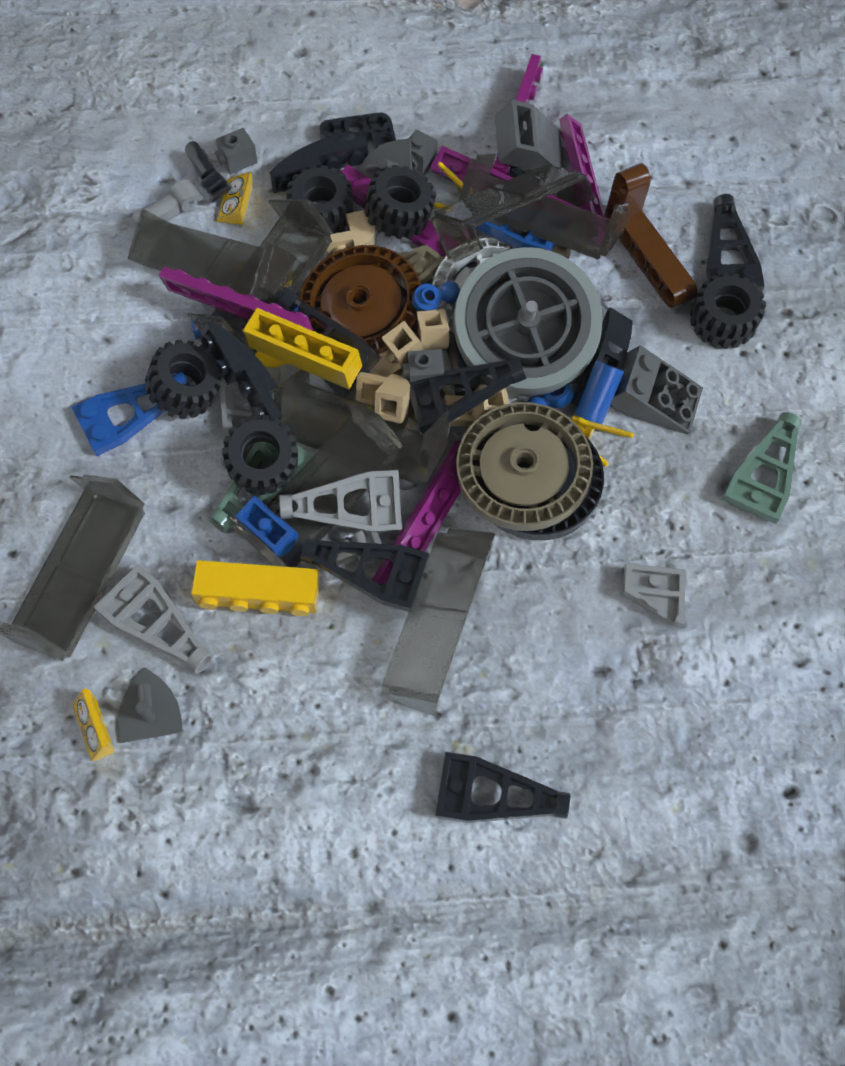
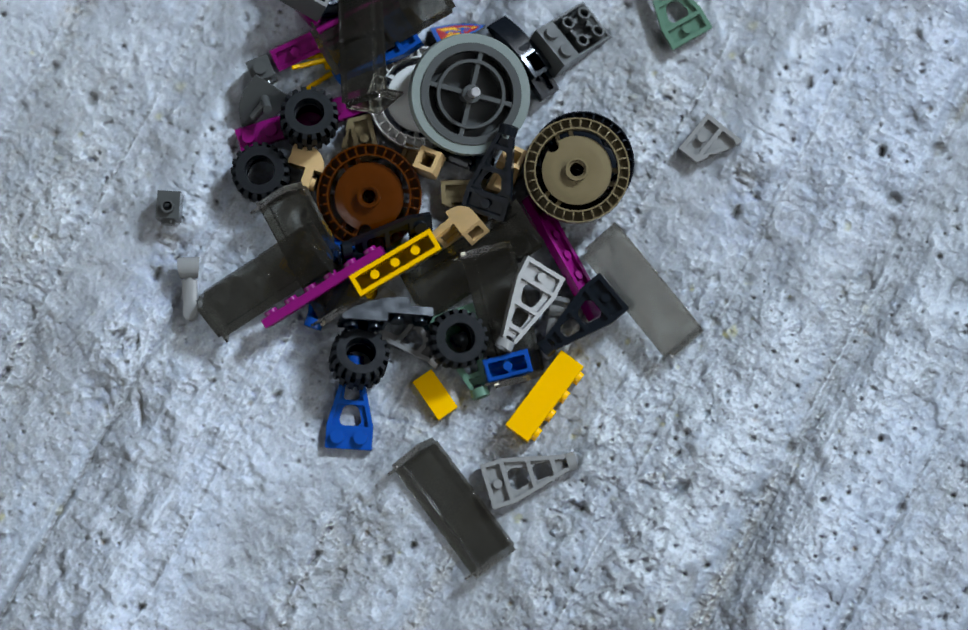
camera: 50 degrees left, 15 degrees up
yellow slope [73,688,114,761] -> none
dark grey shield [118,668,183,743] -> none
black piece [185,141,232,203] -> none
yellow slope [217,172,253,225] -> none
black slope [269,135,368,194] -> none
black beam [319,112,396,150] -> none
tan brick [370,321,424,378] -> none
dark grey brick [402,349,444,388] -> none
blue plate [412,281,461,312] -> none
black plate [435,751,570,823] -> none
blue plate [527,383,574,408] -> none
yellow plant [572,414,634,467] -> none
blue brick [575,360,624,424] -> none
none -> yellow tile [412,369,458,421]

